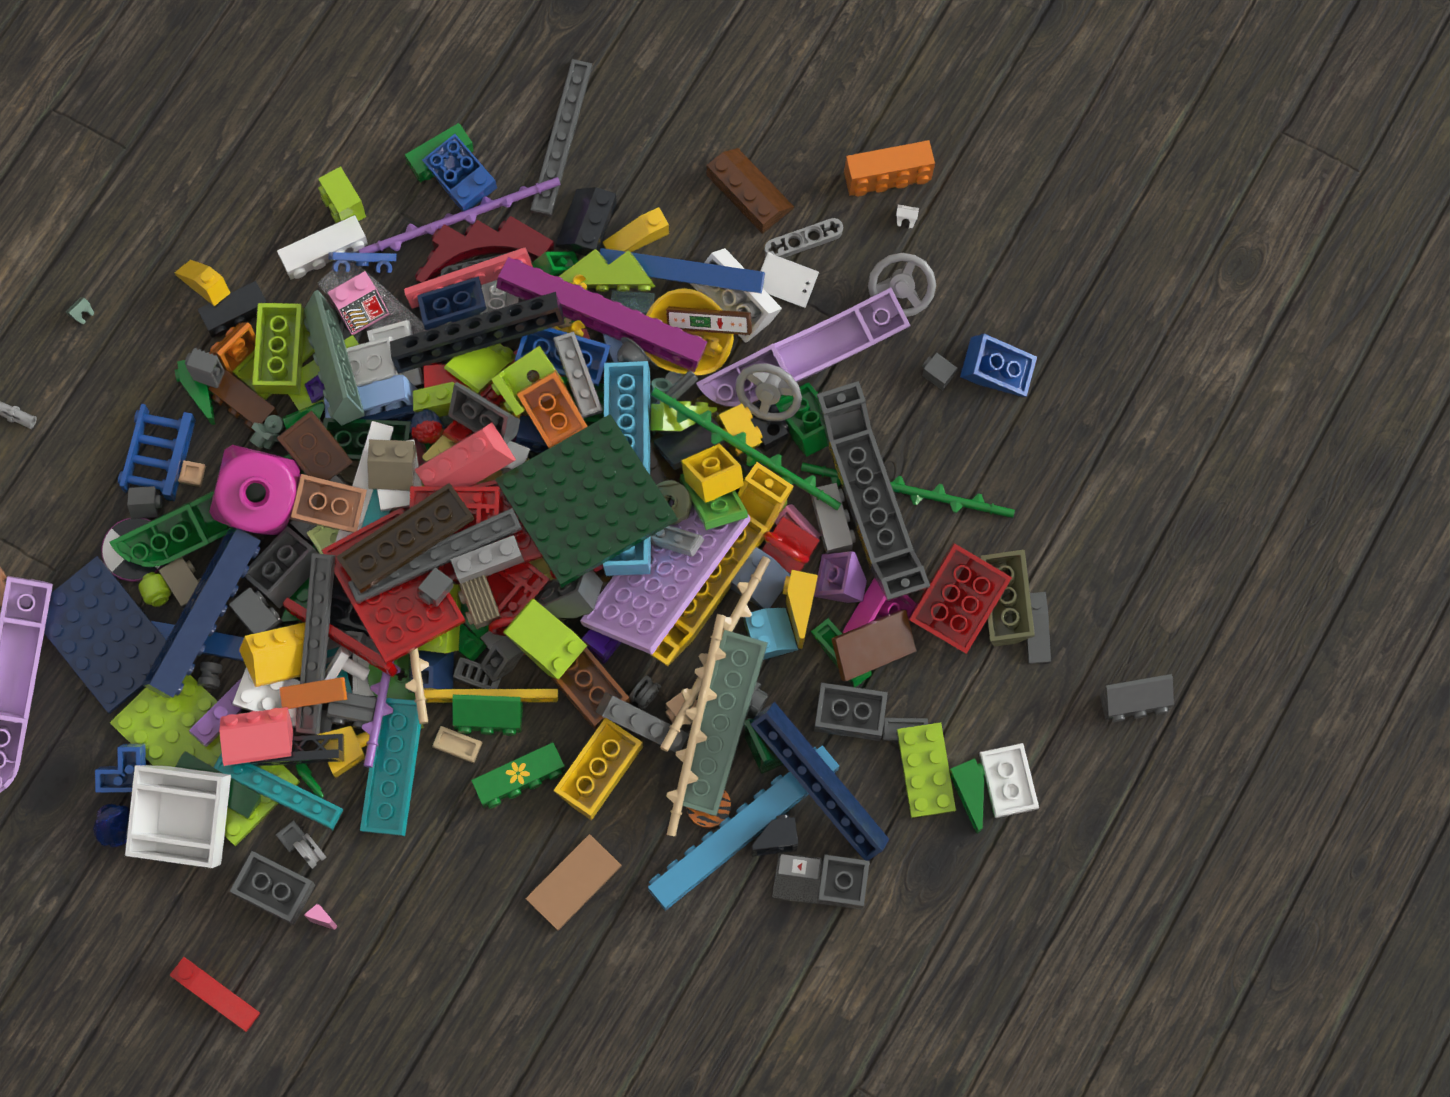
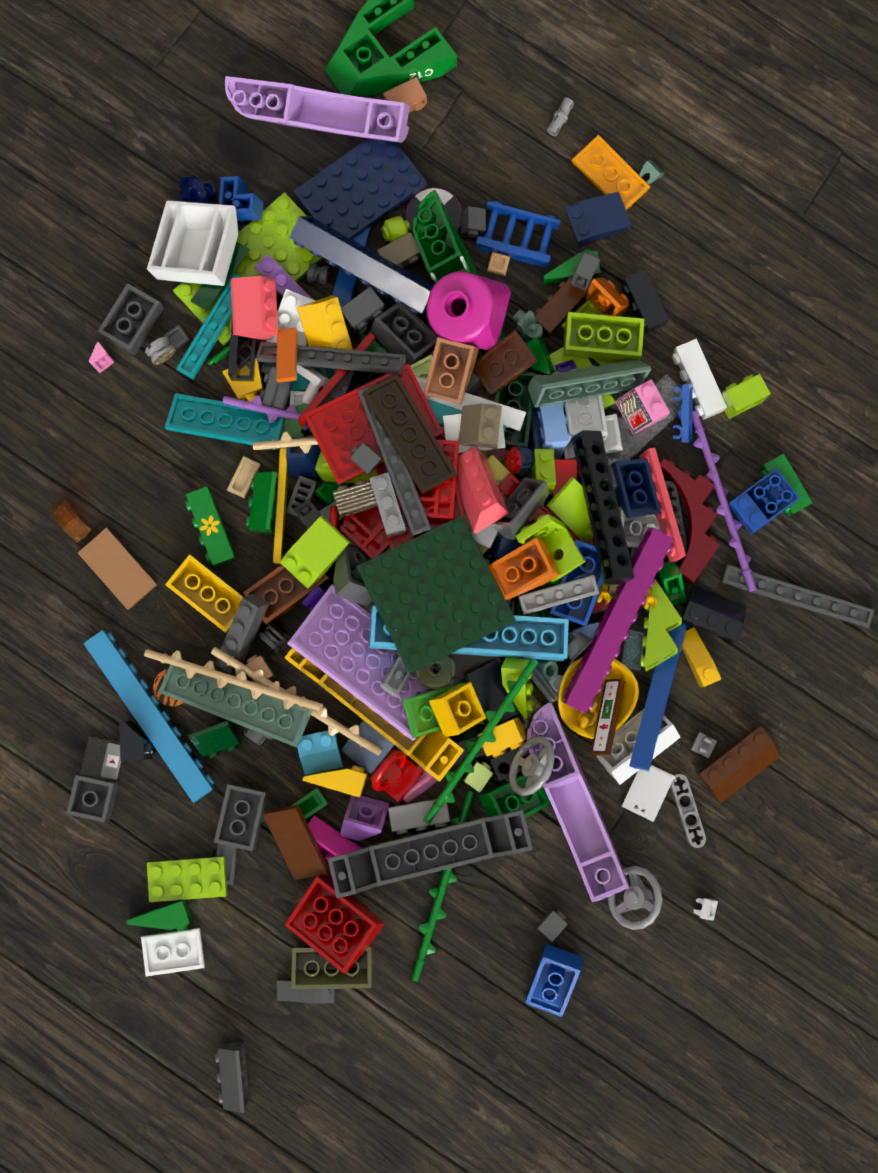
camera: 95 degrees right, 10 degrees up
red slope [170,957,260,1032] -> none
yellow slope [174,260,230,306] -> none
dark blue brick [751,702,889,861] -> none
orange brick [844,140,935,196] -> none
none -> clear orange slope [51,500,91,543]
none -> yellowish green brick [464,761,493,792]
none -> dark blue slope [565,192,632,248]
none -> light orange tile [571,135,650,211]
none -> light grey tile [690,732,717,758]

